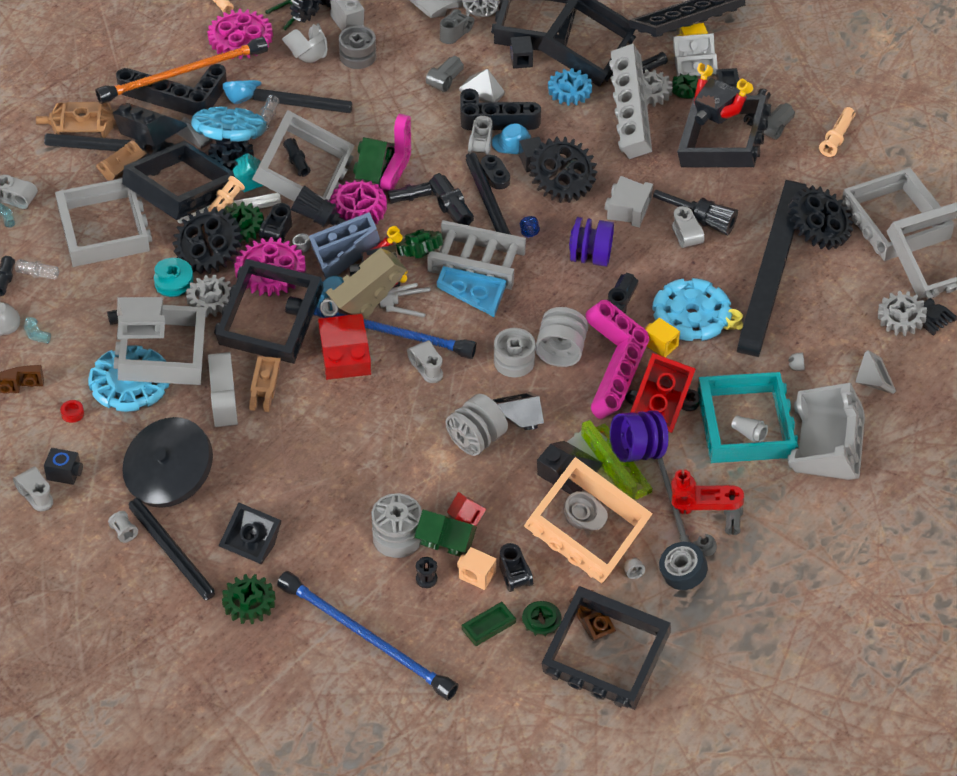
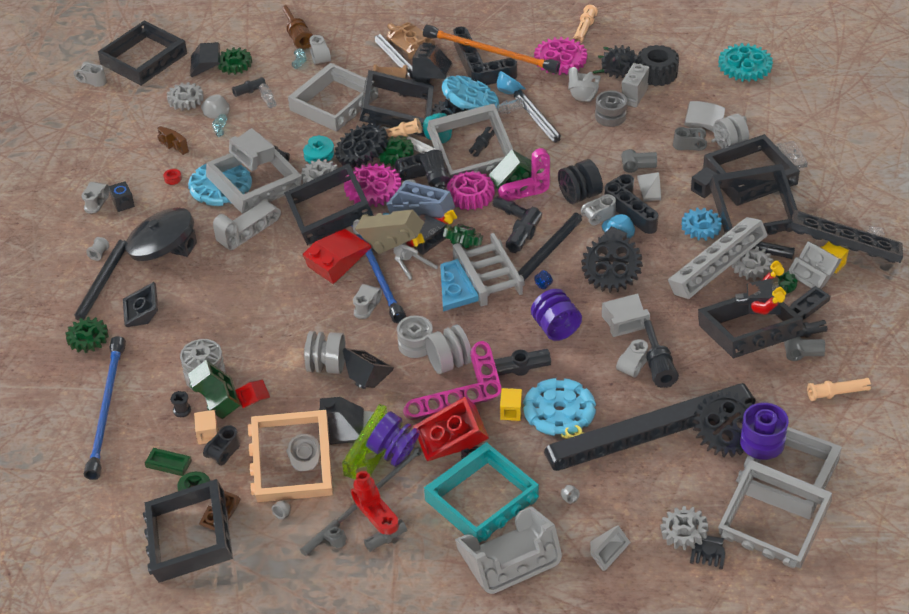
camera: 55 degrees right, 5 degrees down
medium nougat hinge [249,356,281,412] -> none
black plate [481,155,510,189] -> none
wheel [659,541,708,590] -> none
light grey cone [731,415,768,442] -> none
none -> black wheel [558,159,603,205]
none -> dark purple wheel [740,403,789,460]

